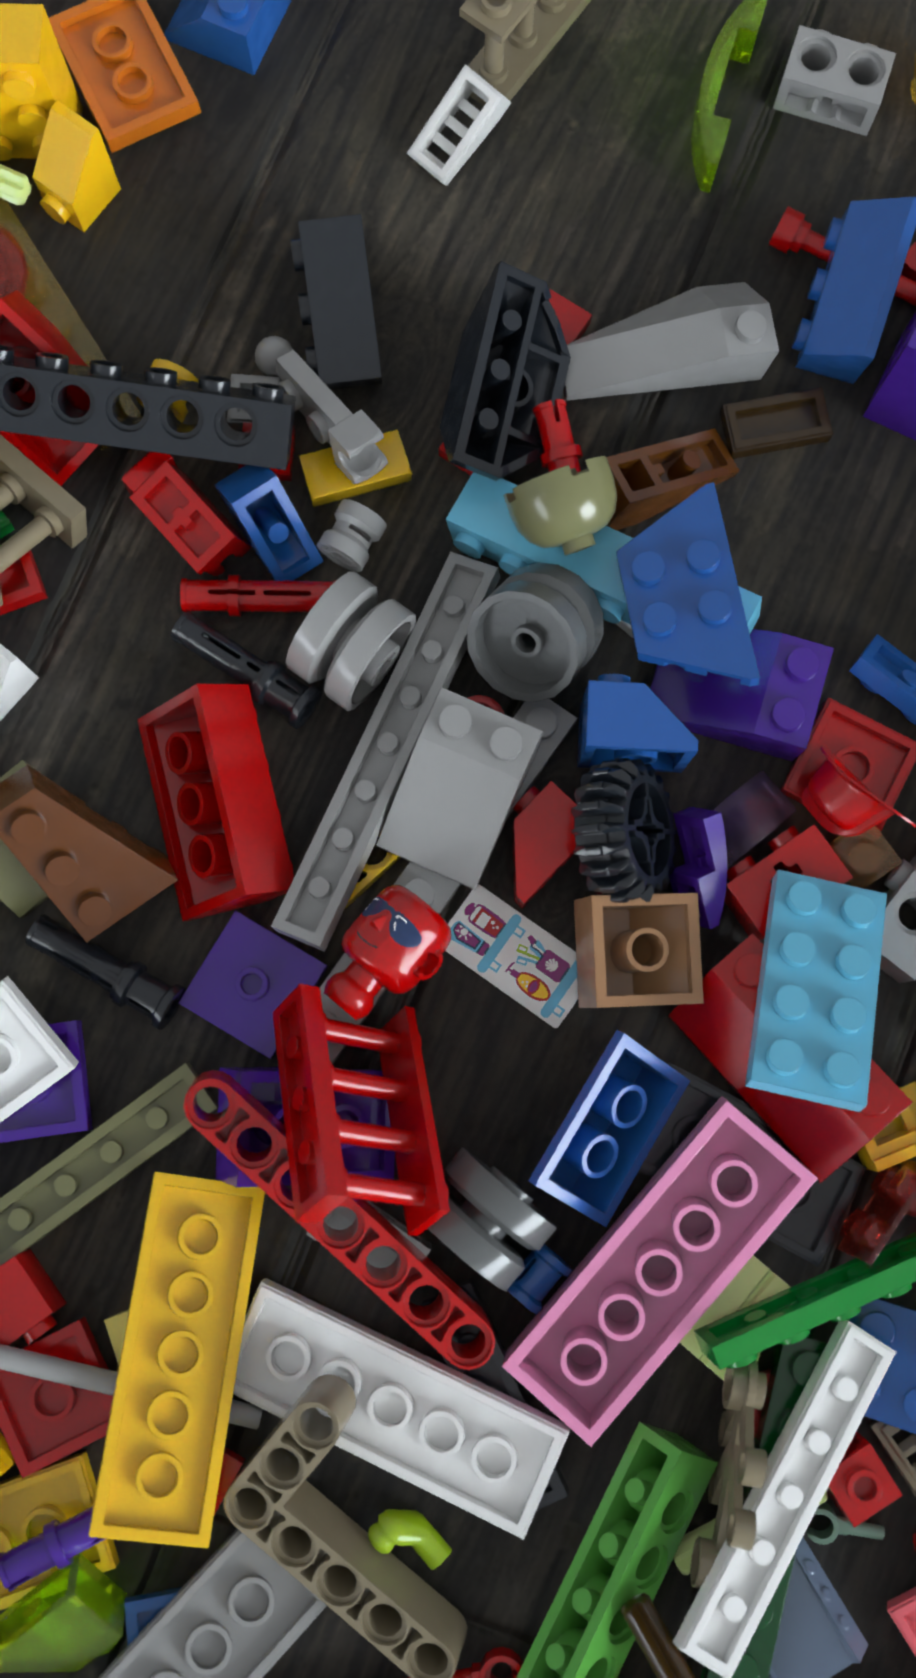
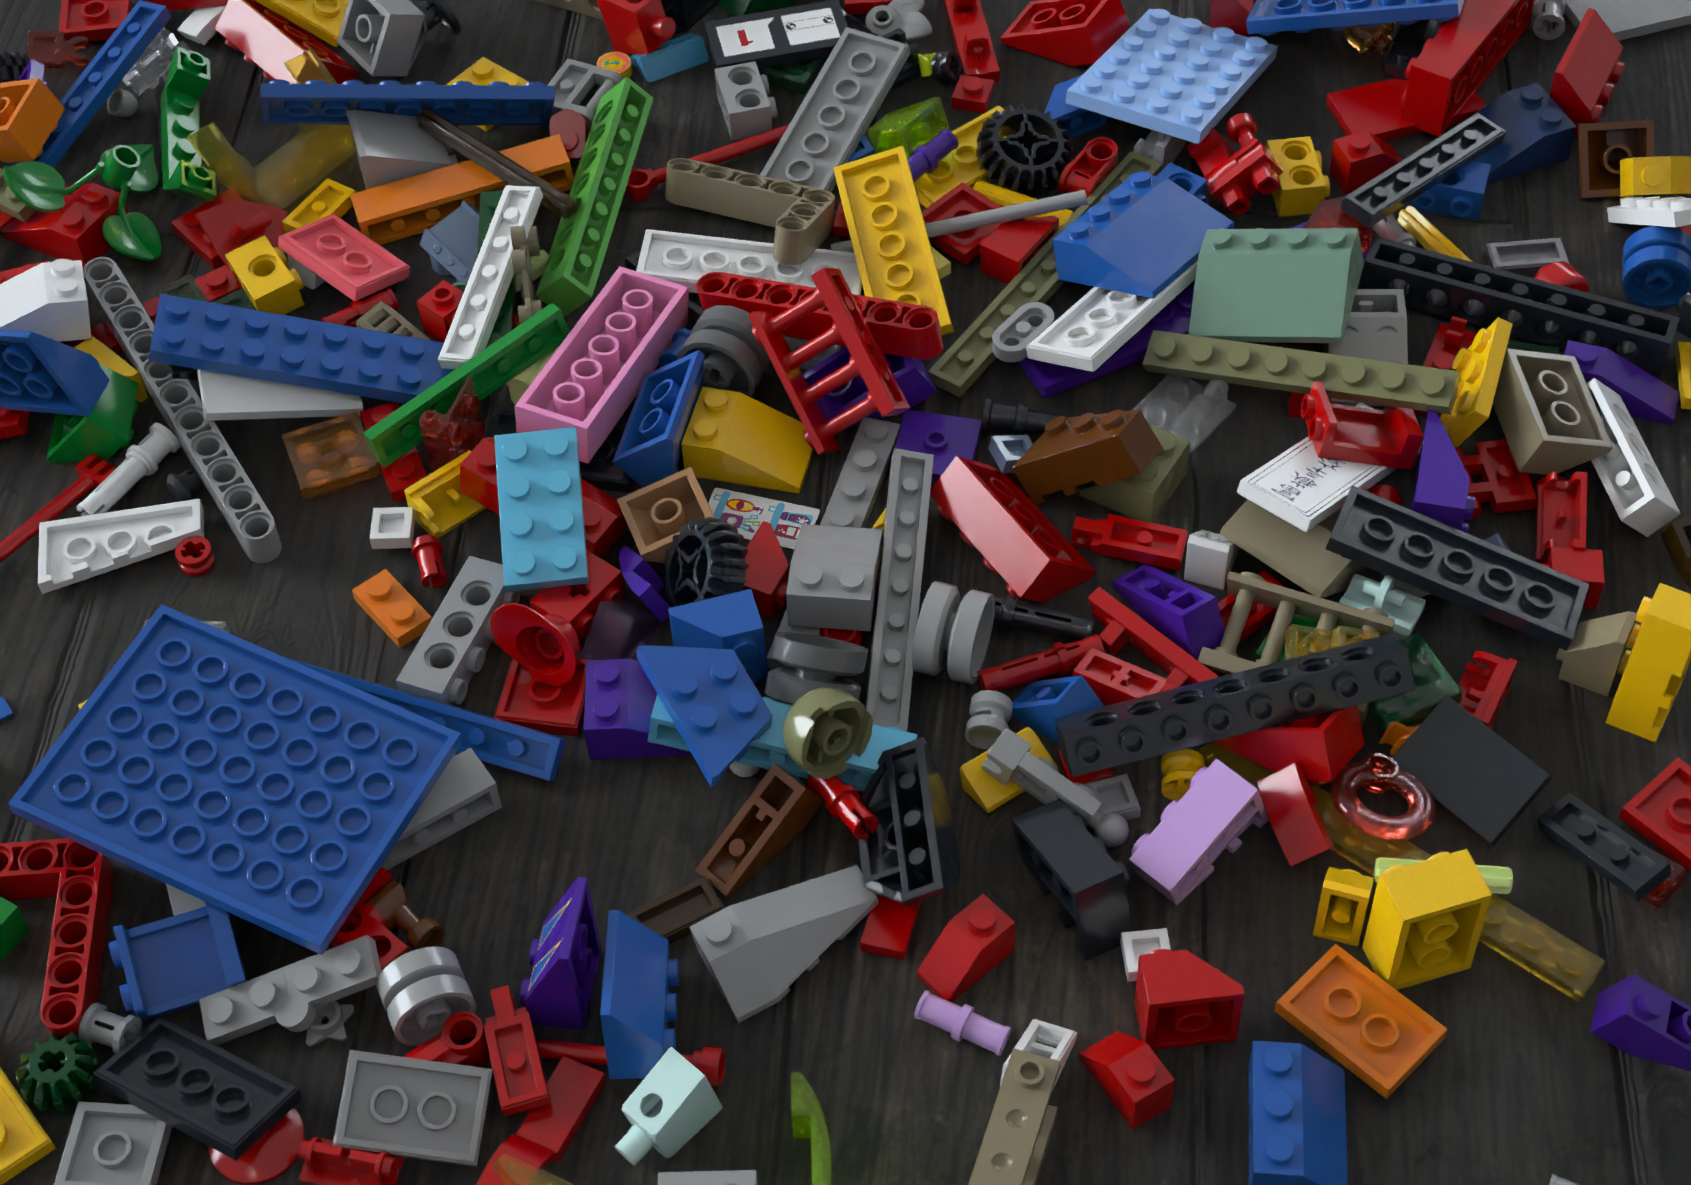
camera: 165 degrees right, 30 degrees down
red piece [324,885,452,1020] -> none
lime arm [368,1509,452,1570] -> none
none -> light aqua torso [614,1047,723,1166]
none -> yellow slope [681,387,814,494]
none -> lavender pin [914,990,1011,1056]
none -> red slope [916,894,1015,1003]
none -> sand blue plate [988,435,1033,474]
none -> light grey plate [992,302,1054,362]
none -> red hinge [1071,514,1189,571]
none -> red slope [1079,1031,1175,1130]
none -> red hinge [1088,587,1219,687]
none -> dark purple slope [1112,564,1225,658]
none -> white plate [1120,928,1171,982]
none -> lavender wedge [1129,758,1269,905]
none -> red slope [1134,949,1244,1050]
none -> red slope [1257,761,1334,867]

